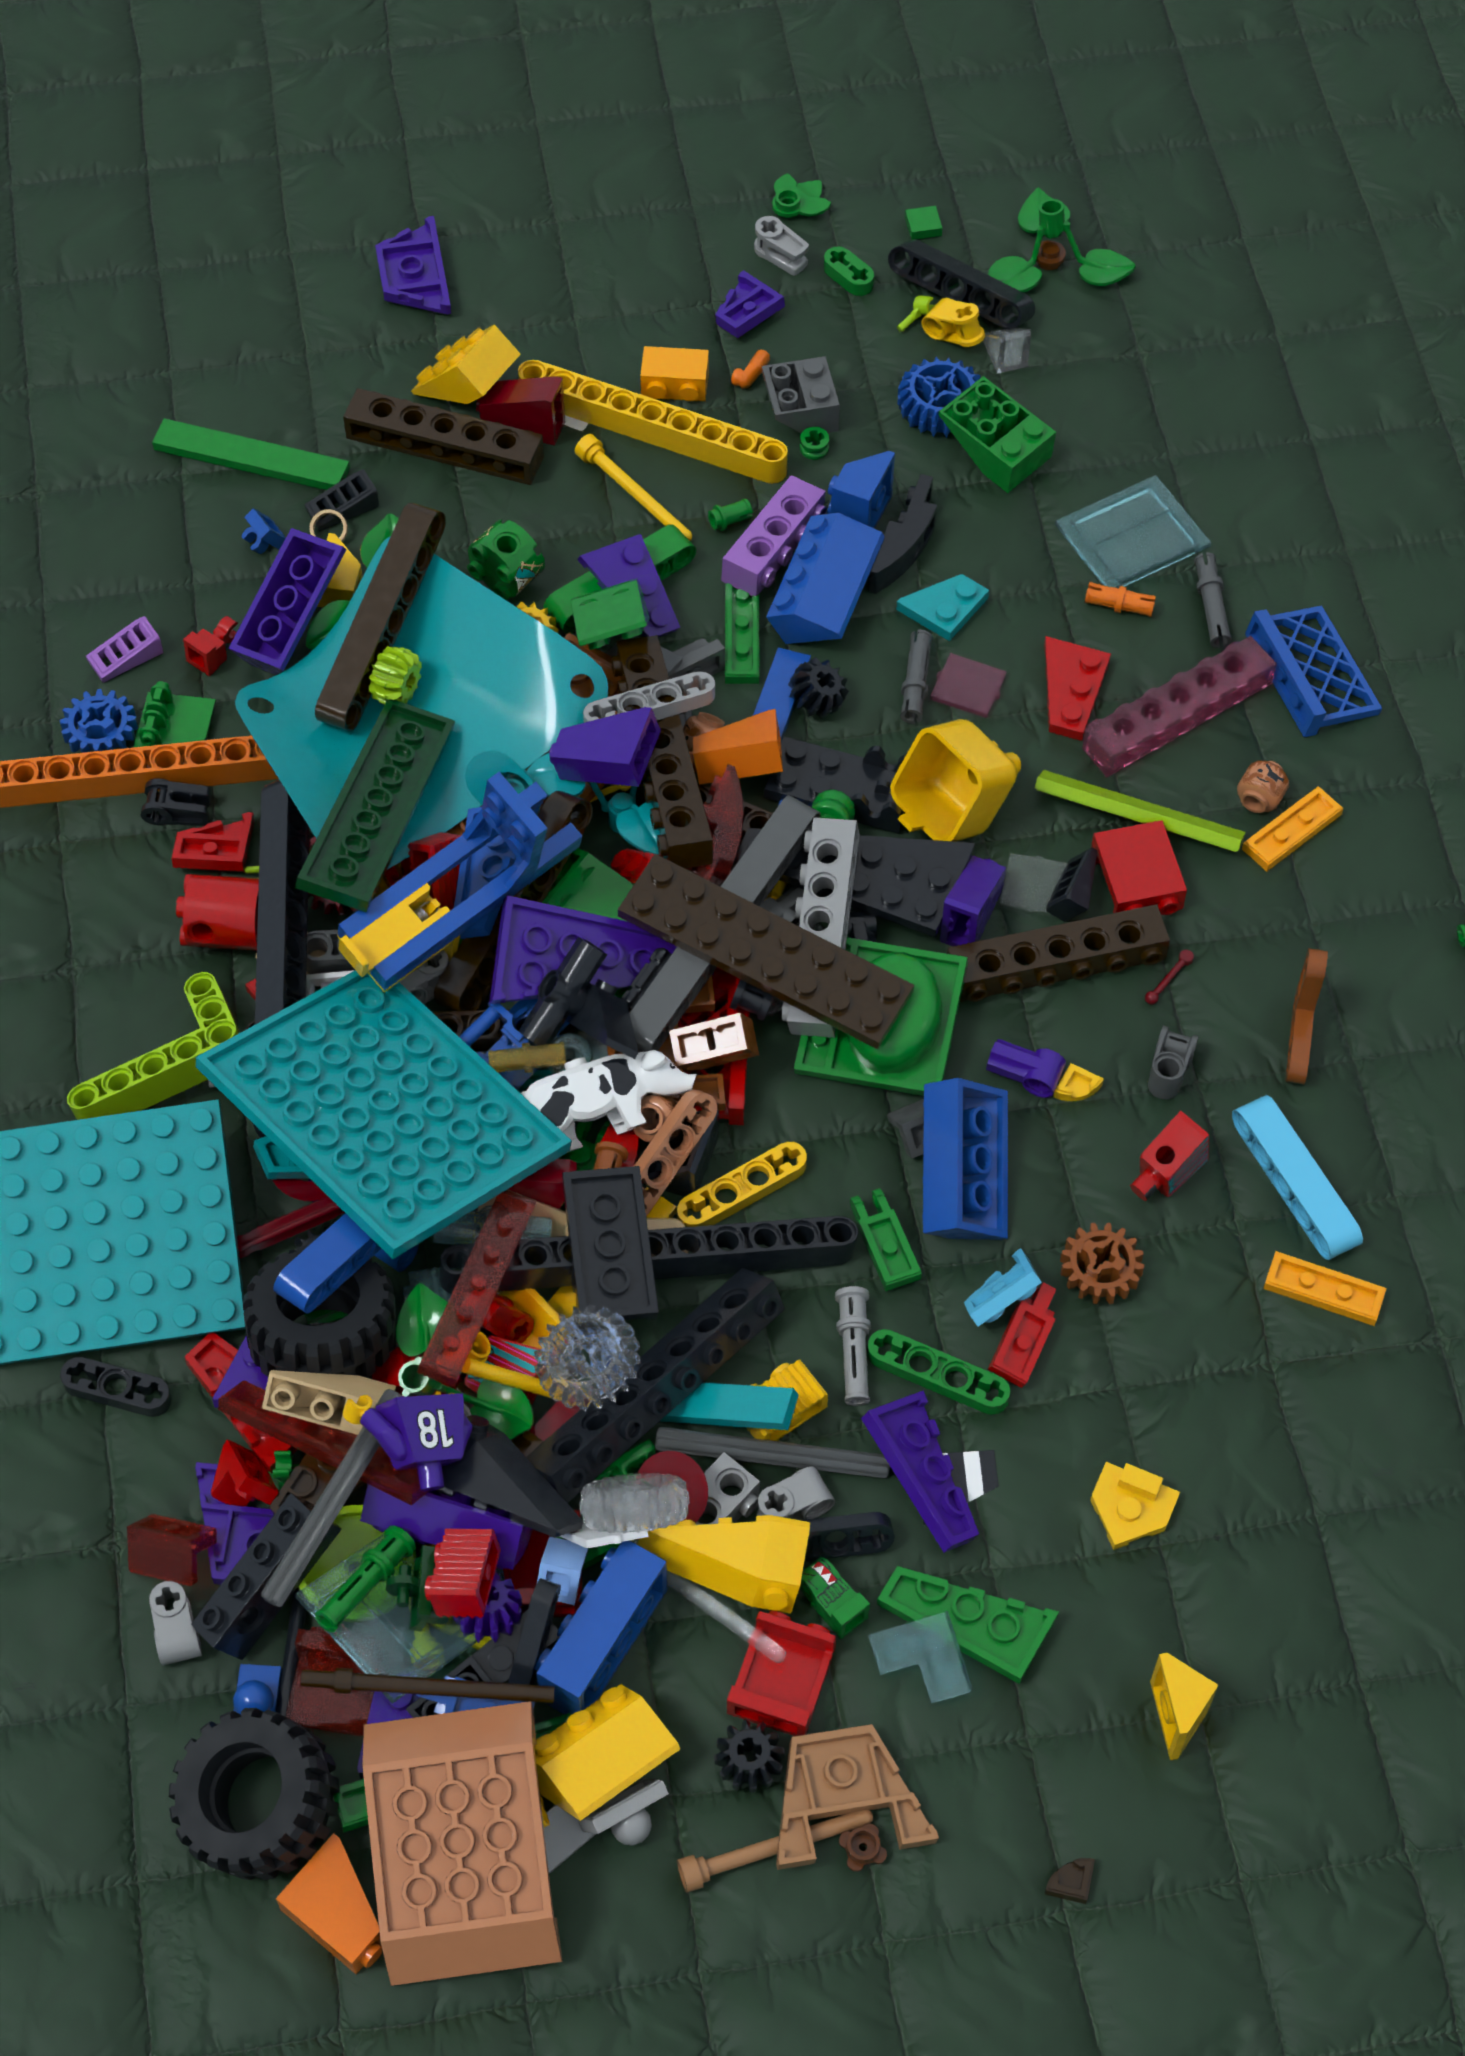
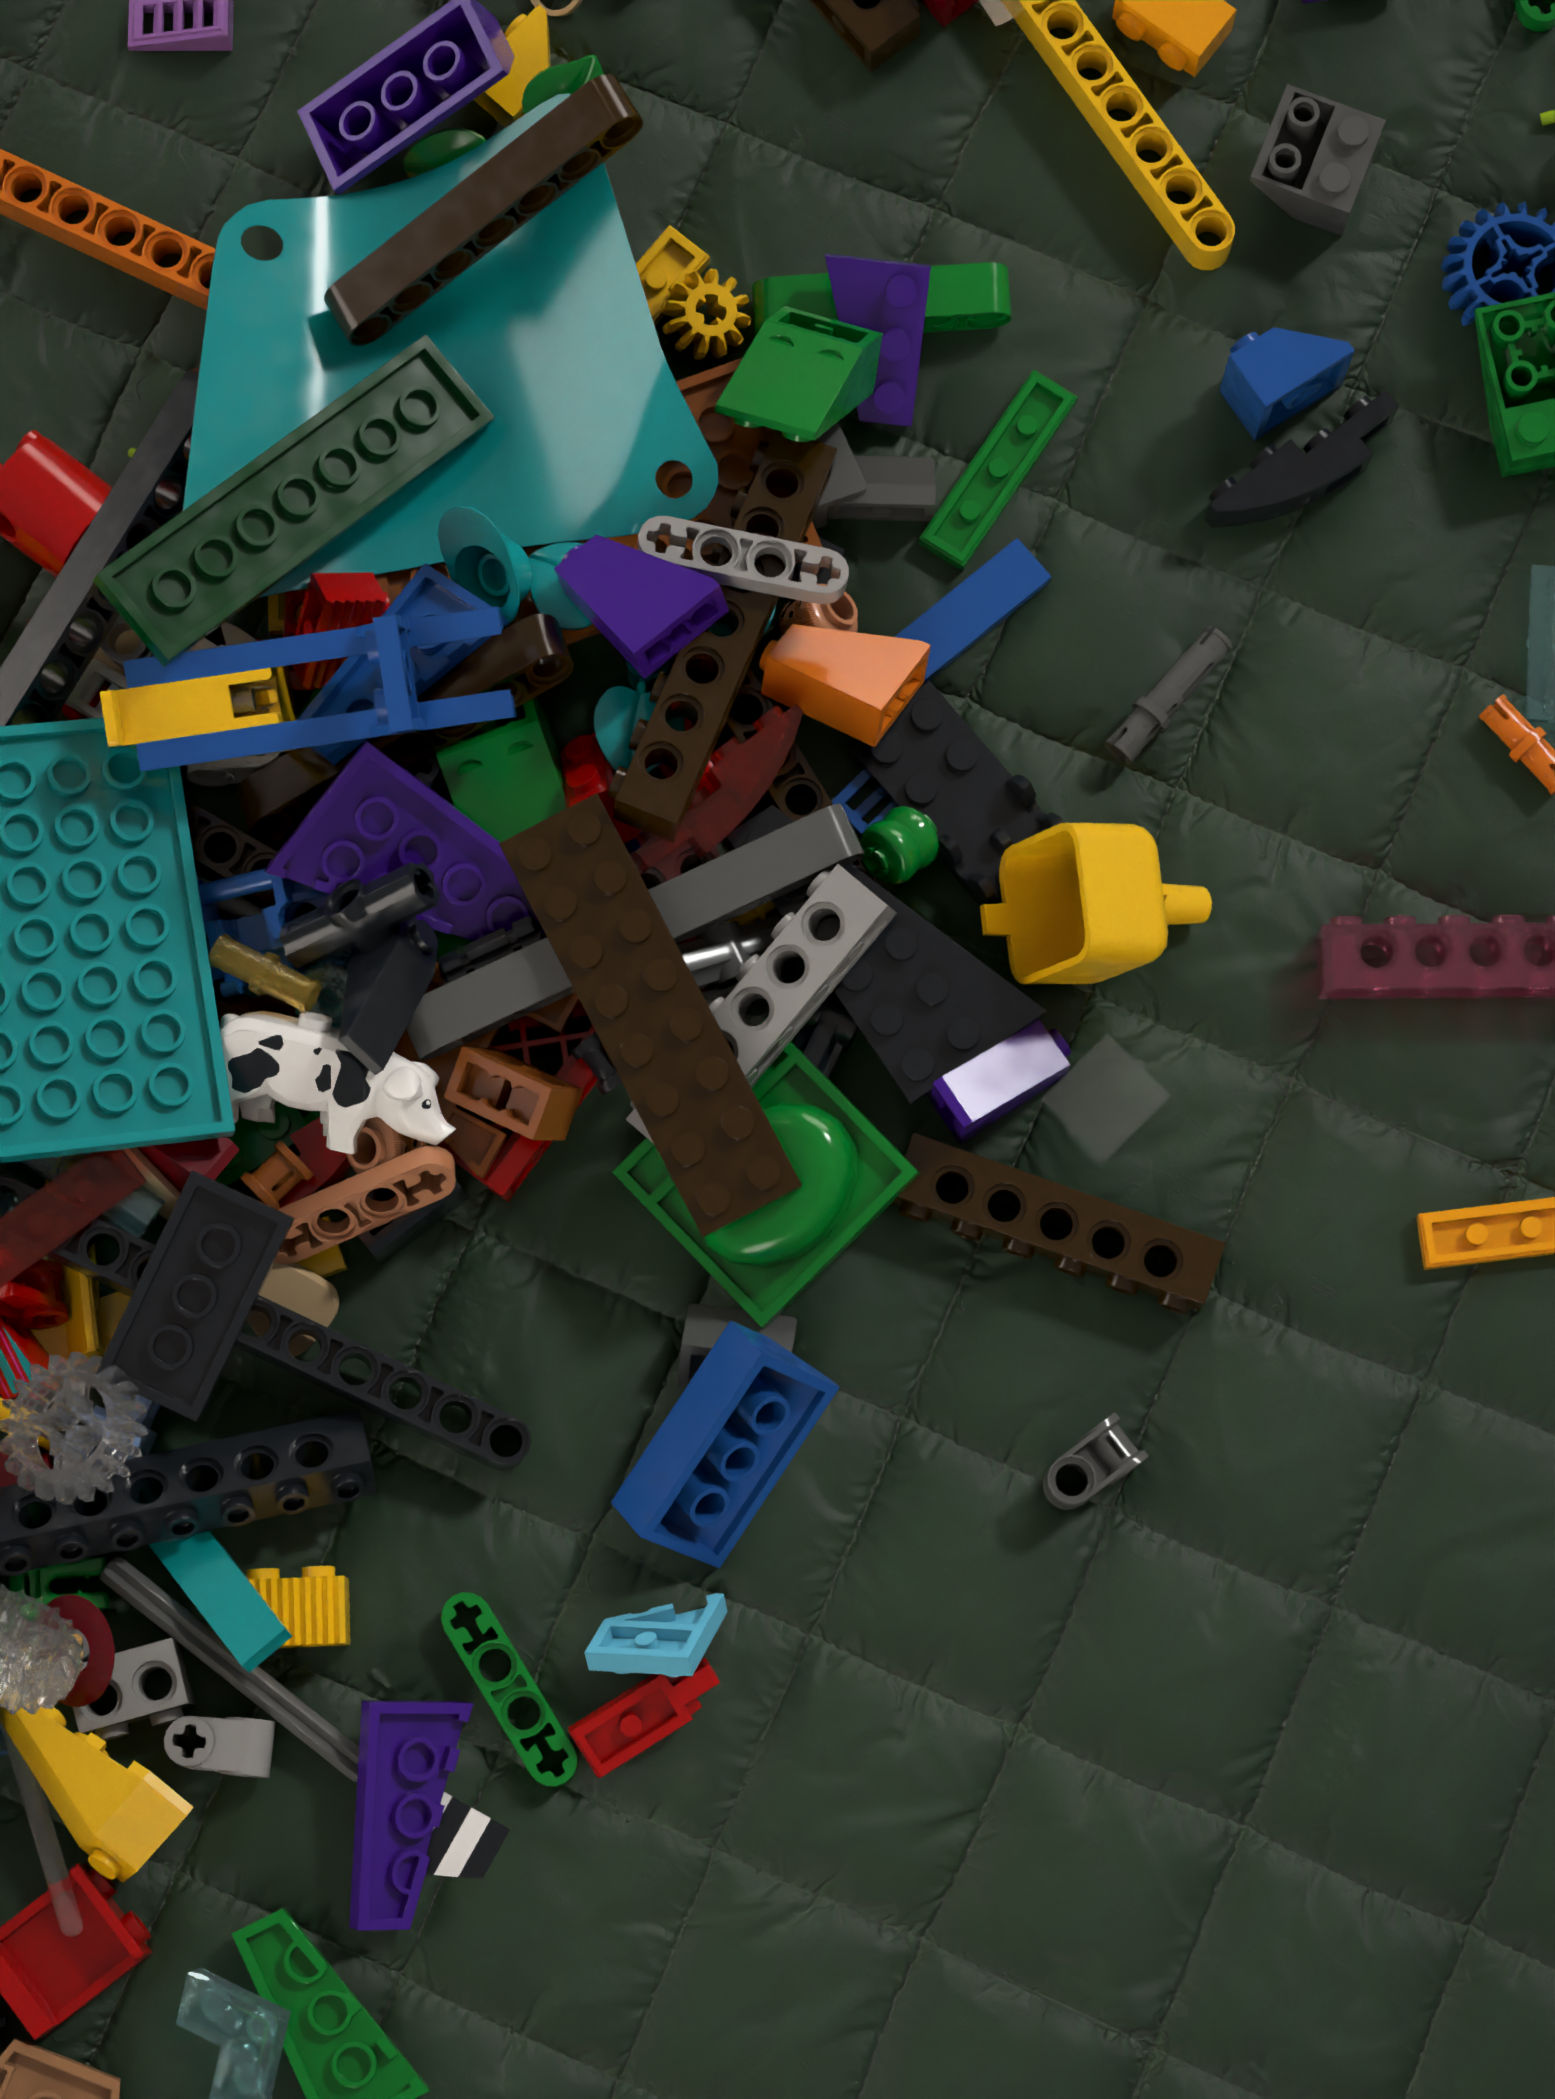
camera: 35 degrees right, 20 degrees up
blue gear [60,689,138,753] -> none
green hinge [133,681,216,747] -> none
black piece [140,778,212,826] -> none
red wing [171,812,255,872] -> none
red piece [183,616,238,676] -> none
lime gear [369,646,422,705] -> none
green brick [467,519,545,600] -> none
yellow piece [574,434,692,541] -> none
yellow beam [677,1142,807,1227] -> none
green pin [708,498,753,531] -> none
medium lavender brick [721,475,827,596] -> none
orange arm [731,349,770,389] -> none
blue slope [766,512,885,644] -> none
black gear [788,657,849,719] -> none
green bush [800,427,829,460] -> none
green leg [800,1557,870,1640] -> none
black beam [801,1512,895,1561] -> none
light grey pin [835,1286,871,1406] -> none
green hinge [850,1188,922,1291] -> none
teal wing [896,574,989,641] -> none
clear pink piece [930,653,1007,718] -> none
dark purple piece [986,1039,1066,1098] -> none
lime tile [1035,770,1246,852] -> none
red wing [1044,636,1111,741] -> none
black slope [1046,847,1098,922] -> none
yellow tile [1053,1063,1104,1101] -> none
dark orange gear [1060,1222,1144,1304] -> none
yellow plate [1090,1462,1180,1550] -> none
red panel [1091,820,1187,915] -> none
red torso [1130,1111,1209,1201] -> none
dark red hinge [1145,949,1194,1005] -> none
medium azure beam [1232,1095,1363,1260] -> none
nougat head [1237,761,1289,813] -> none
light orange tile [1263,1251,1387,1326] -> none
dark orange beam [1285,948,1328,1084] -> none

